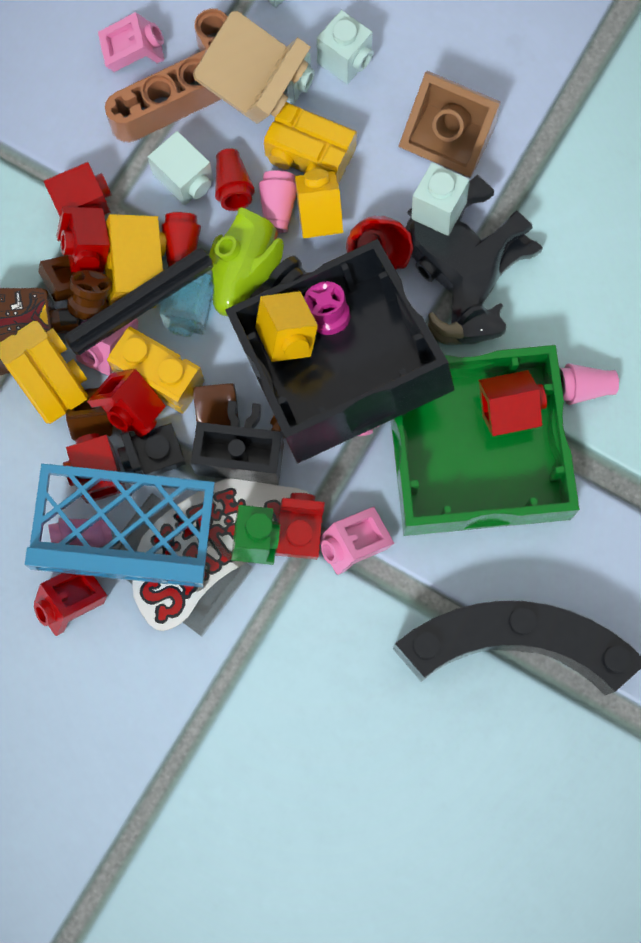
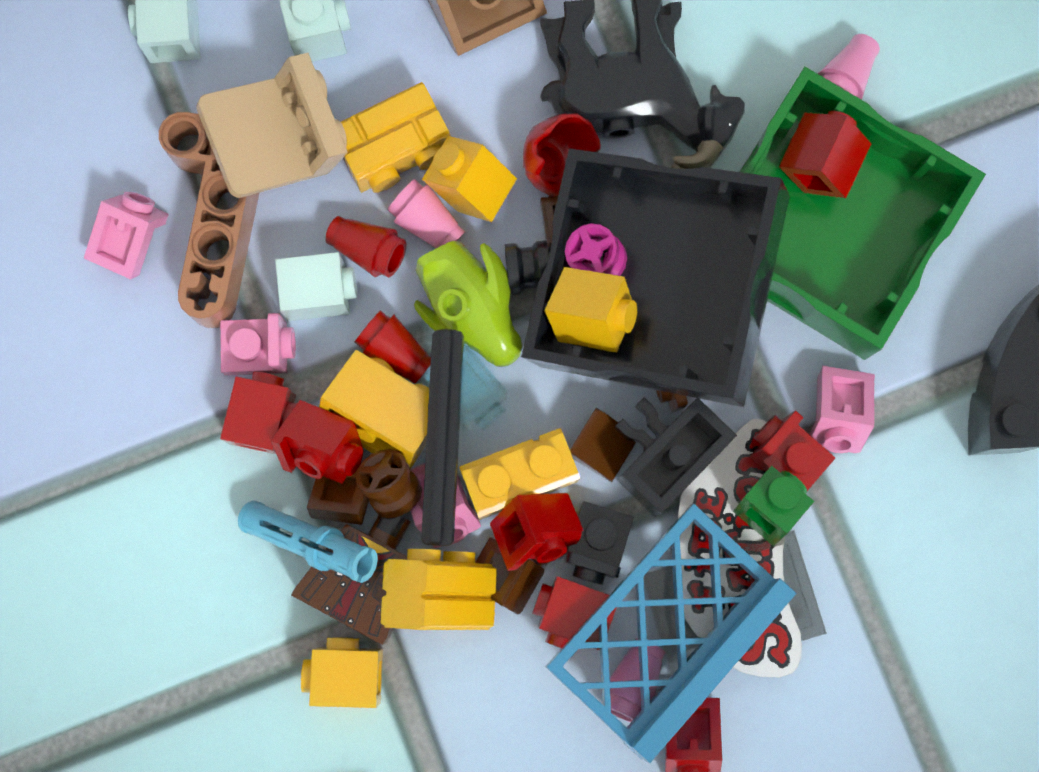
camera: 60 degrees left, 5 degrees up
light aqua brick [412,162,470,236] -> none
none -> bright pink bracket [220,313,296,375]
none -> medium azure pin [238,500,378,583]

